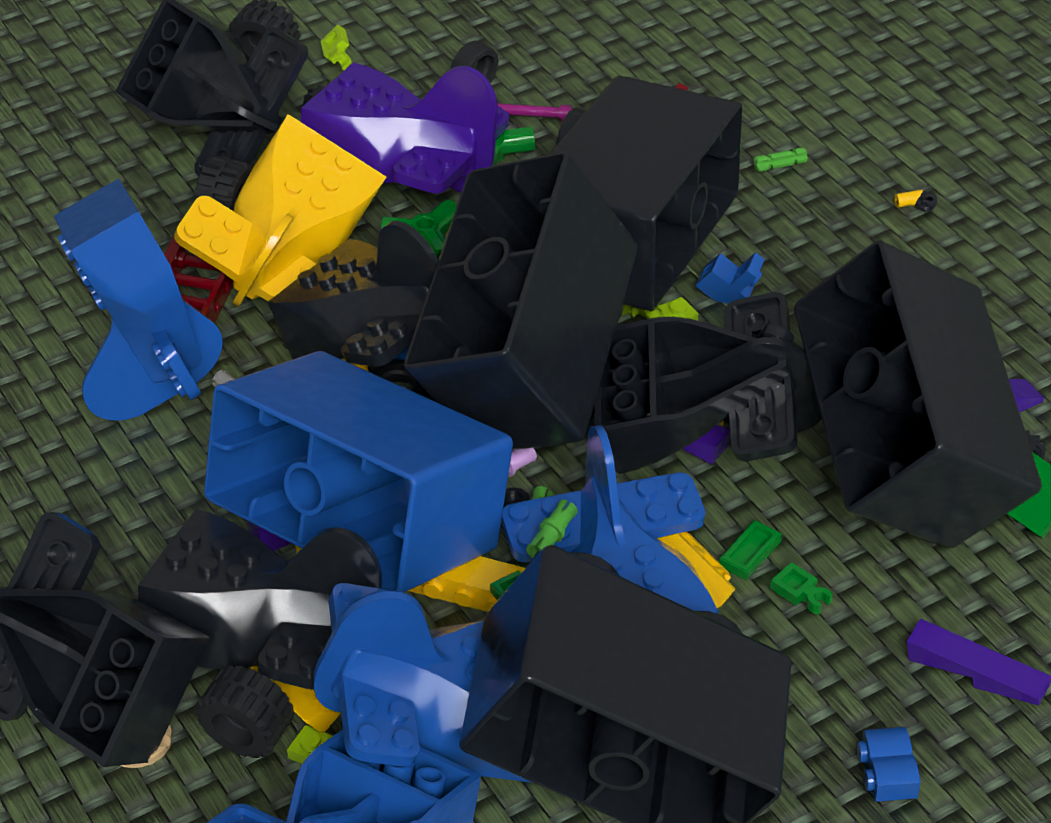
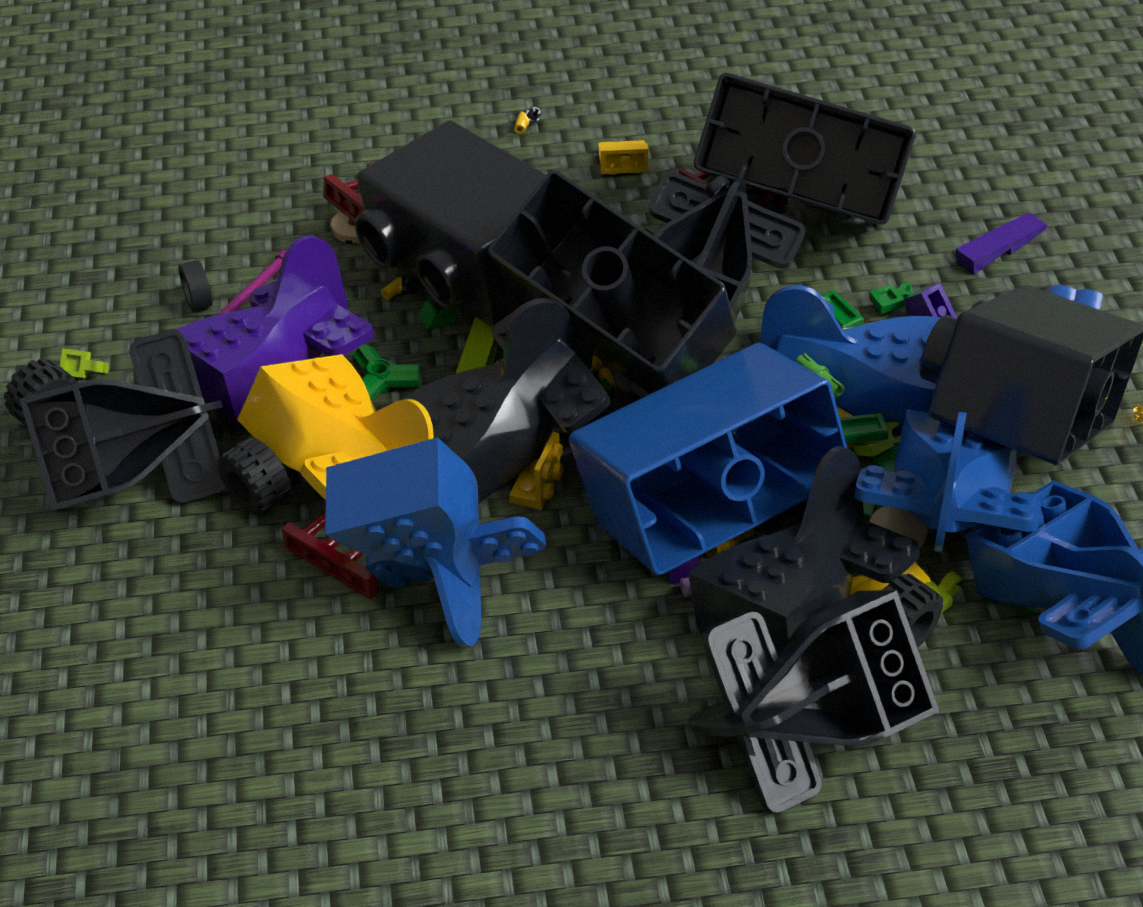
camera: 65 degrees left, 0 degrees up
none -> dark purple slope [904,283,957,318]

